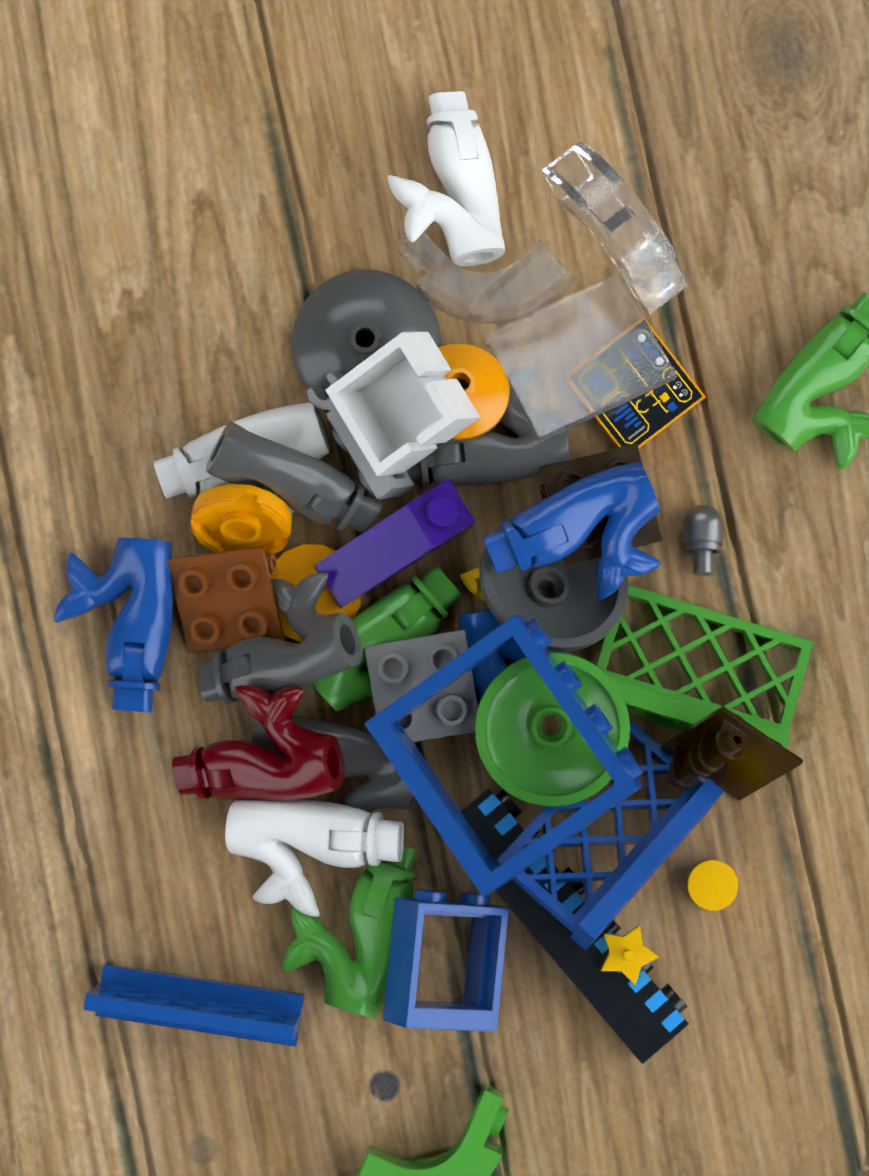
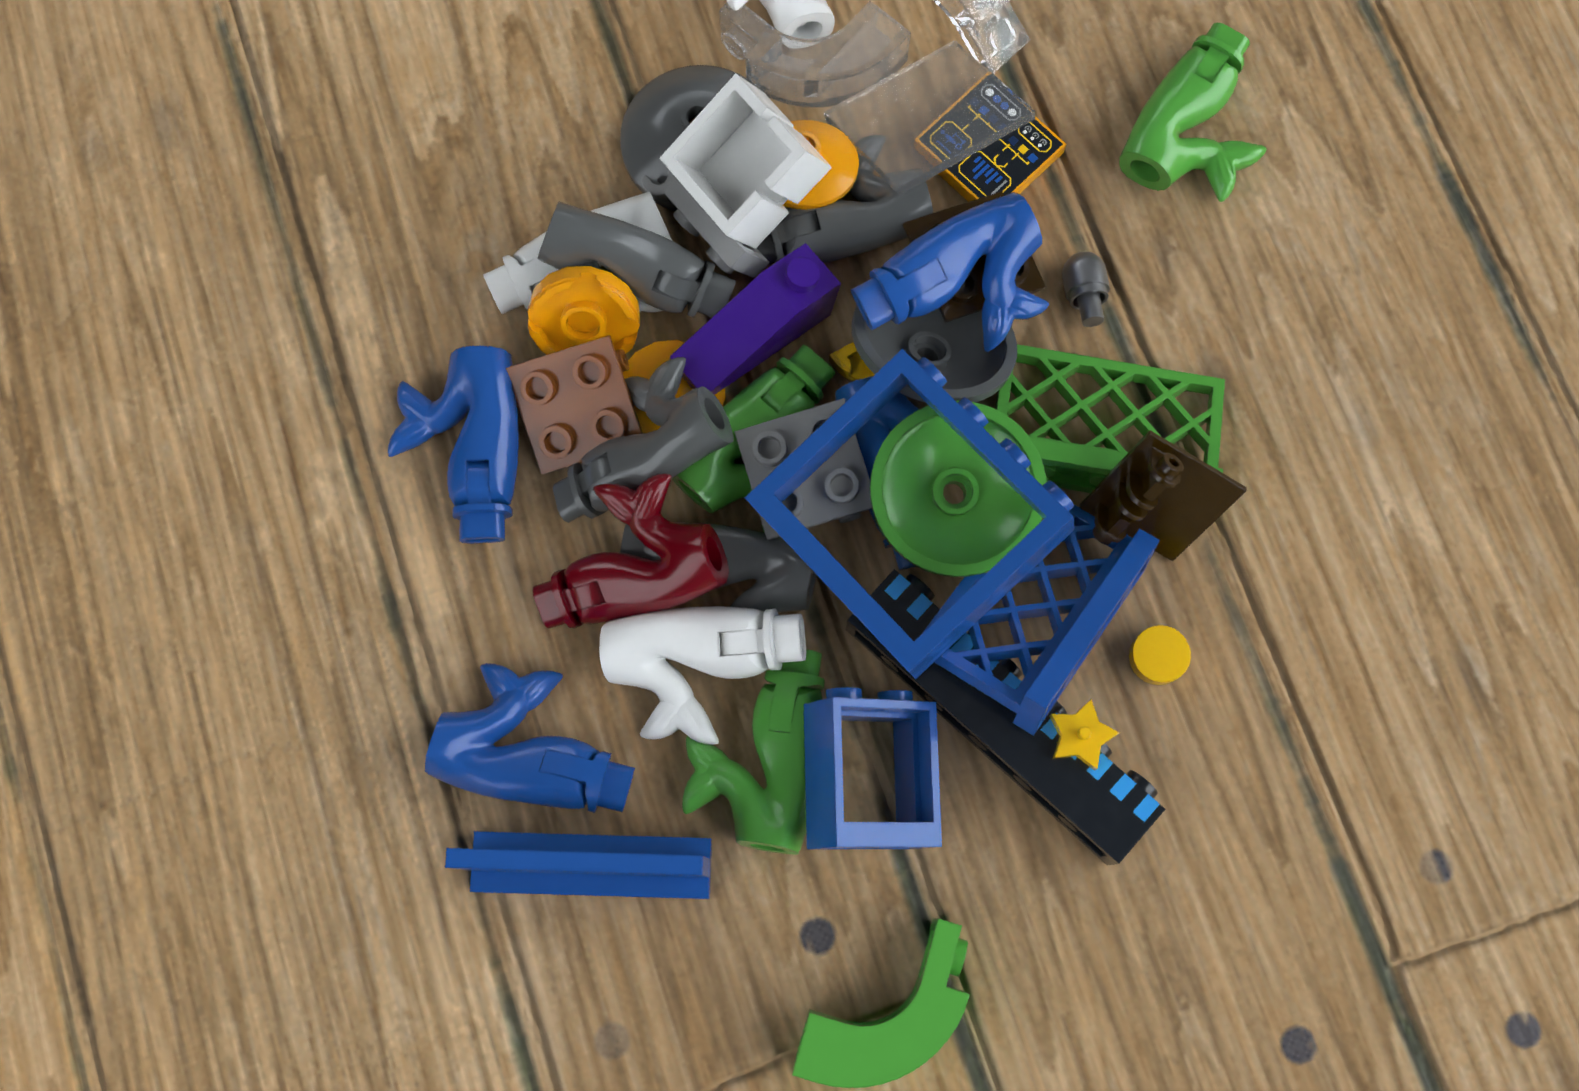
camera: 10 degrees left, 10 degrees down
none -> blue piece [425,663,635,813]

